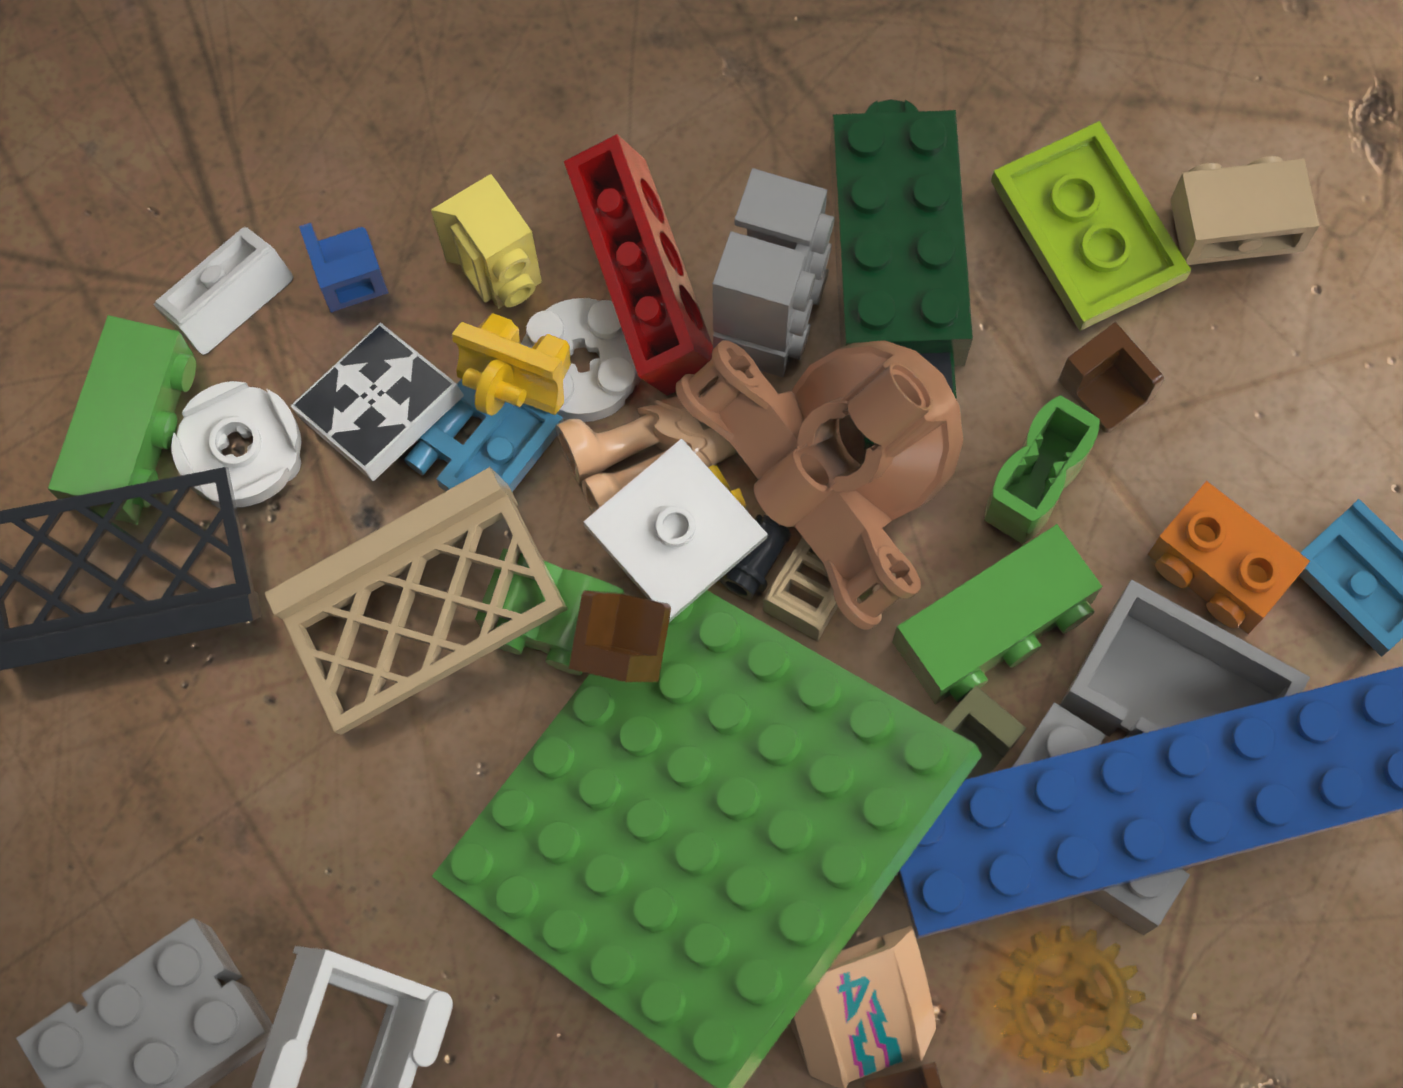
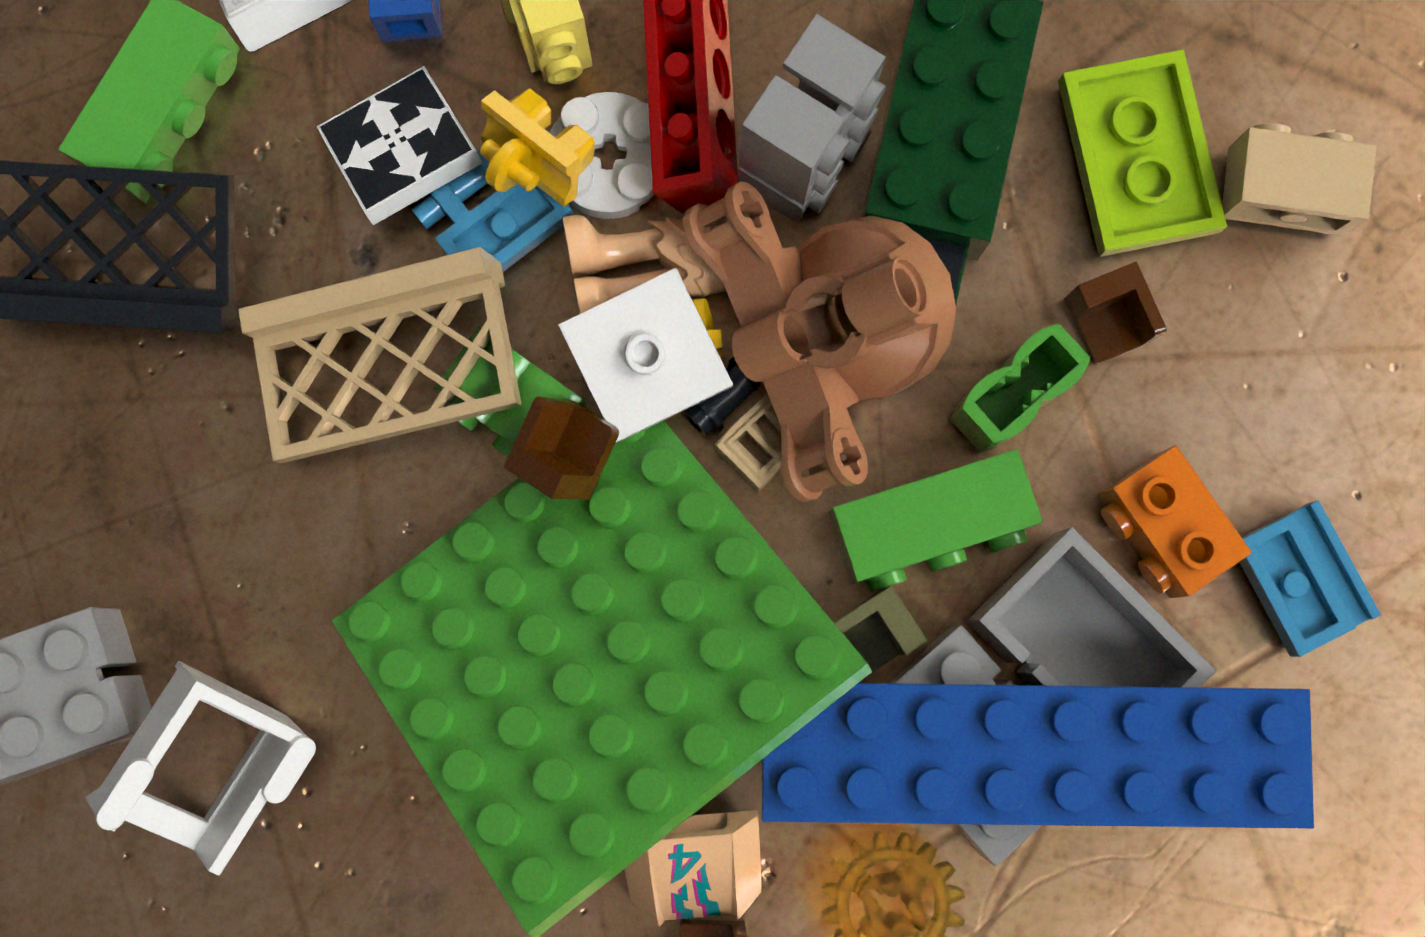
camera: 10 degrees right, 10 degrees up
white plate [171,381,302,508] -> none

